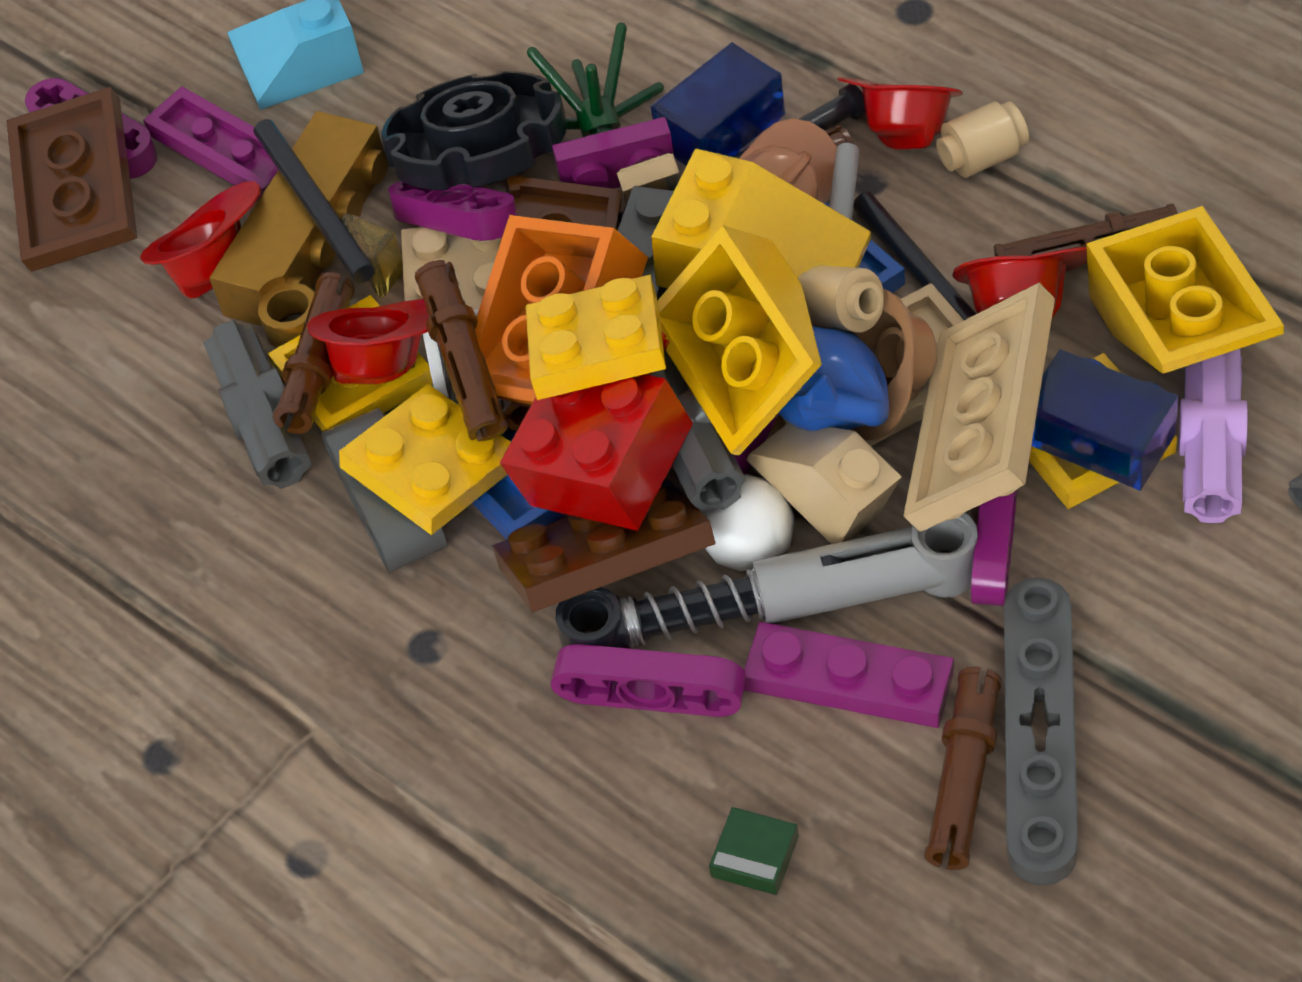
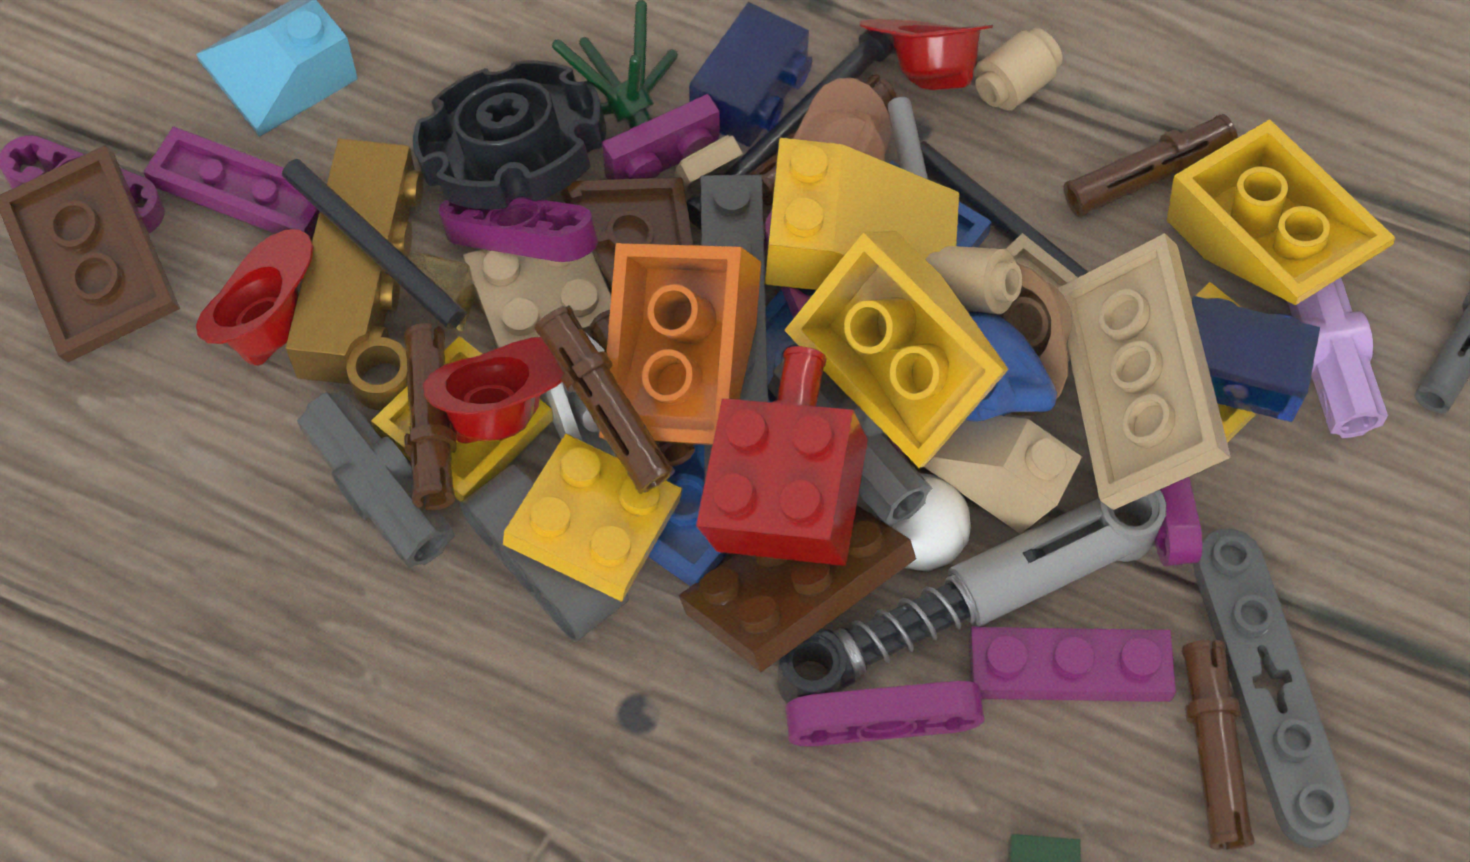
camera: 25 degrees left, 10 degrees up
yellow plate [526,275,666,400] -> none
red piece [952,247,1087,318] -> none

